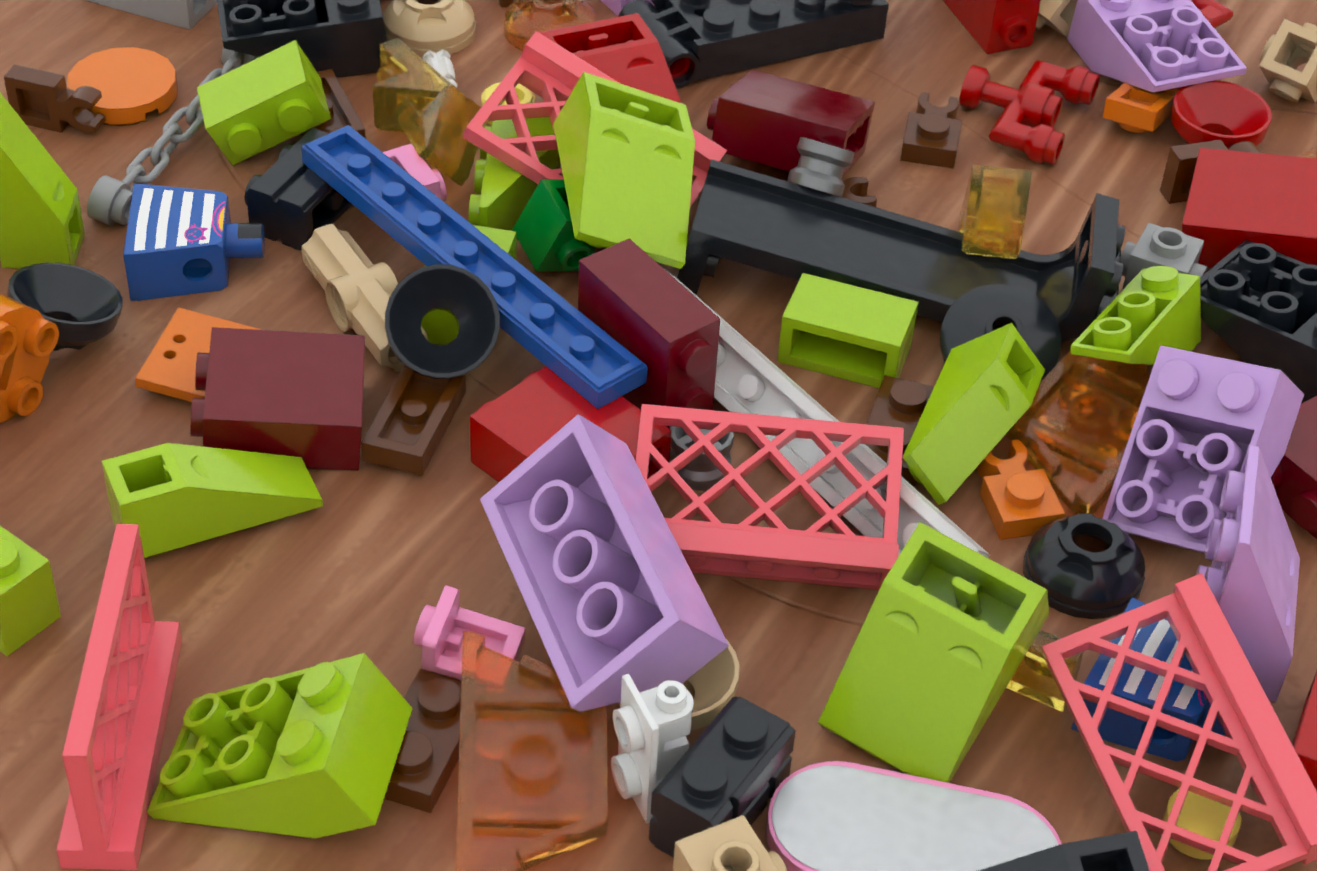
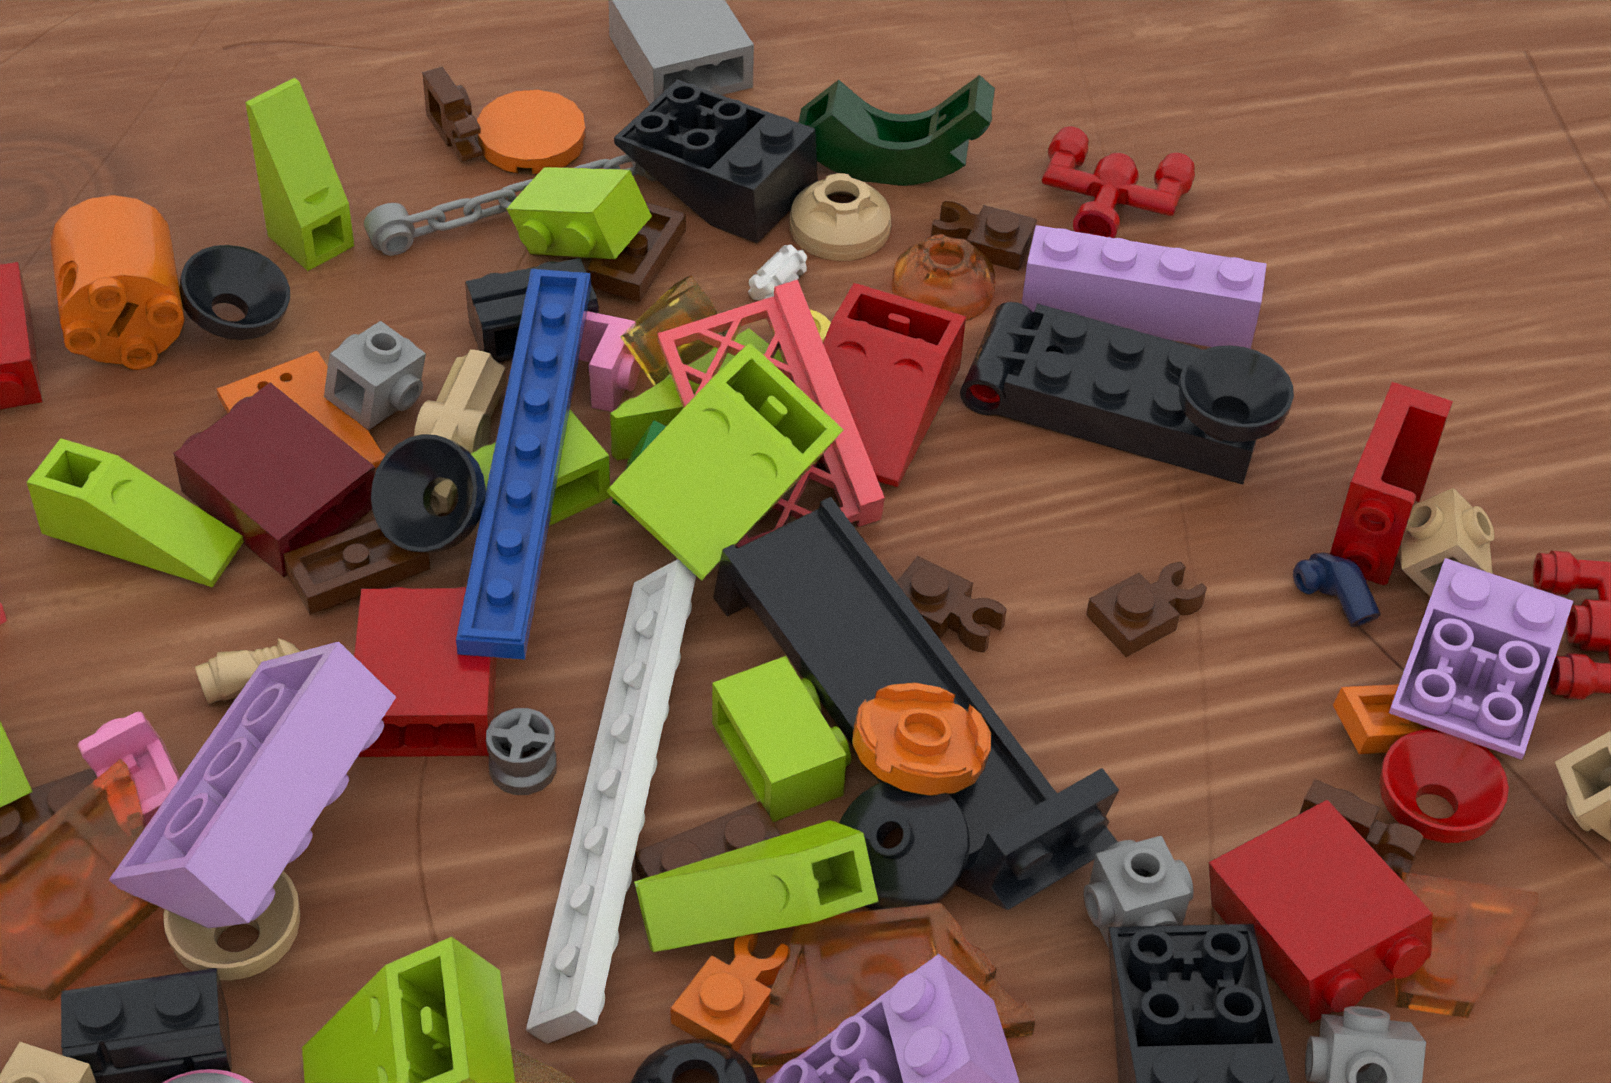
camera: 45 degrees right, 5 degrees up
blue torso [123,184,265,301] -> none
clear yellow slope [372,38,459,138] -> none
dark red brick [578,238,720,429] -> none
white hinge [611,674,694,823] -> none
coral fence [636,404,904,590] -> none
dark red brick [707,70,875,177] -> none
flat silver wheel [787,137,855,197] -> none
clear yellow slope [958,165,1032,259] -> none
red piece [959,60,1100,165] -> none
lime slope [1070,266,1201,365] -> none
none -> tan arm [195,638,301,705]
none -> light grey brick [324,321,426,430]
none -> orange tile [852,683,991,796]
none -> dark blue arm [1293,552,1381,627]

